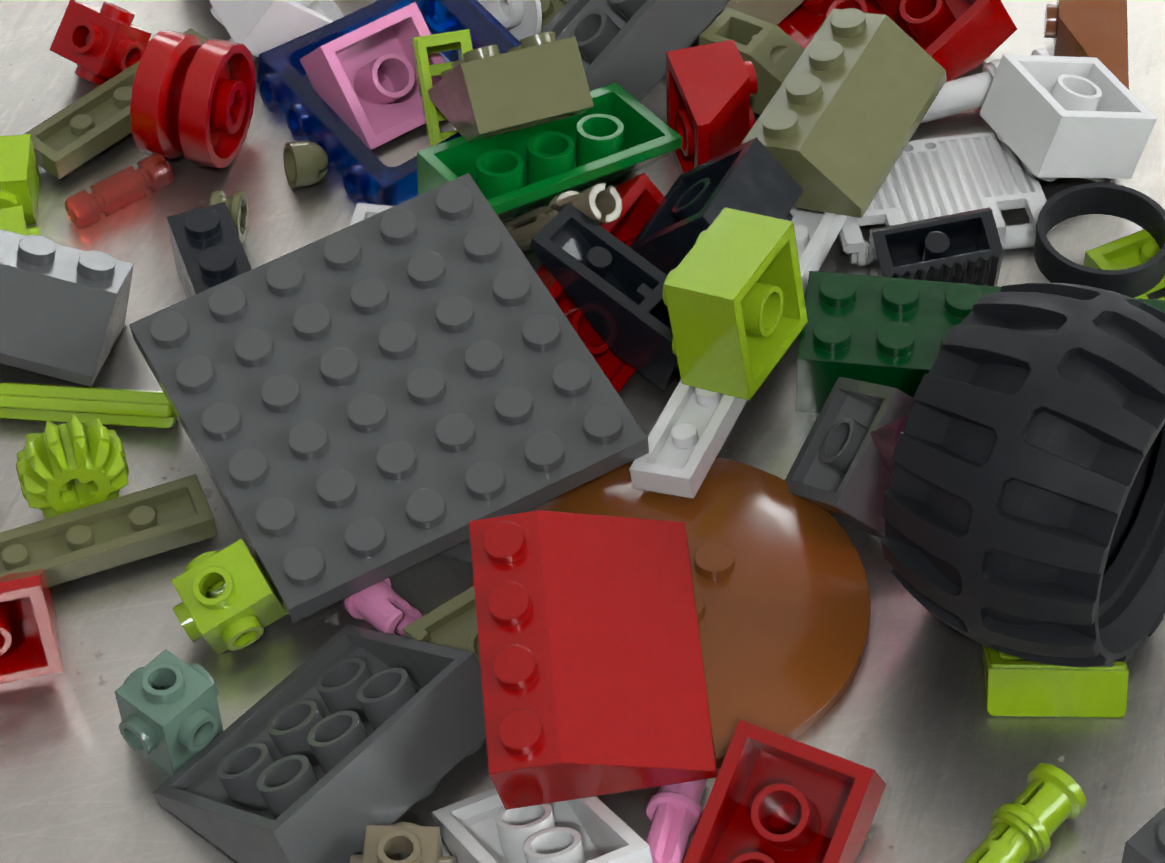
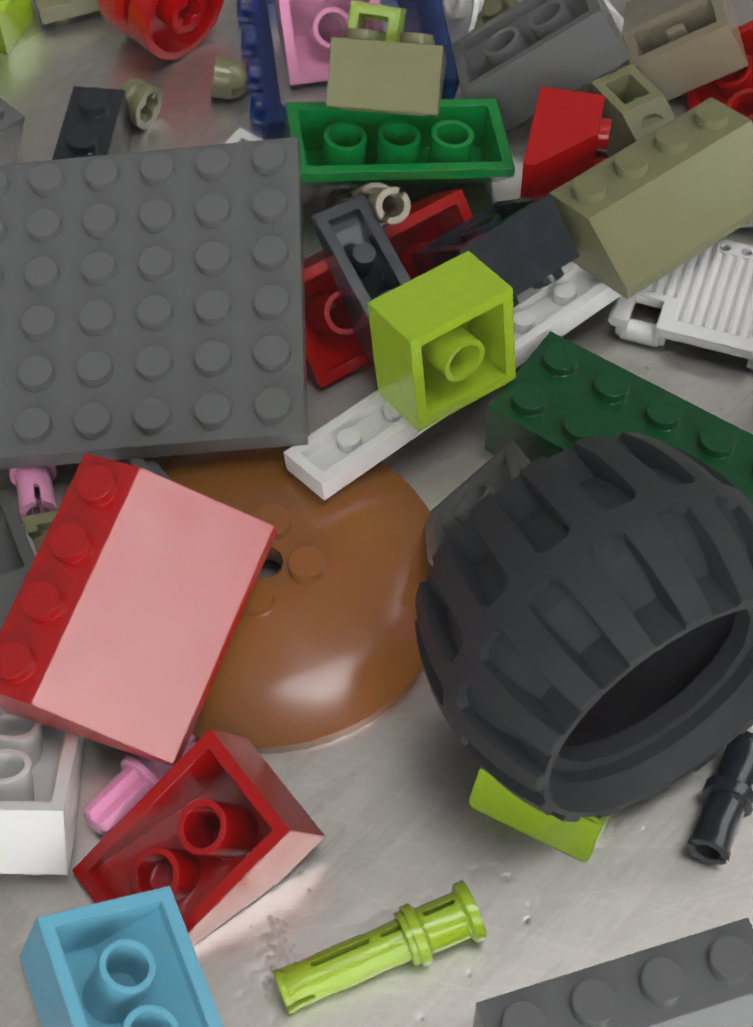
camera: 25 degrees right, 10 degrees up
clear red axle [64,154,173,229] -> none
black brick [867,207,1004,286] -> none

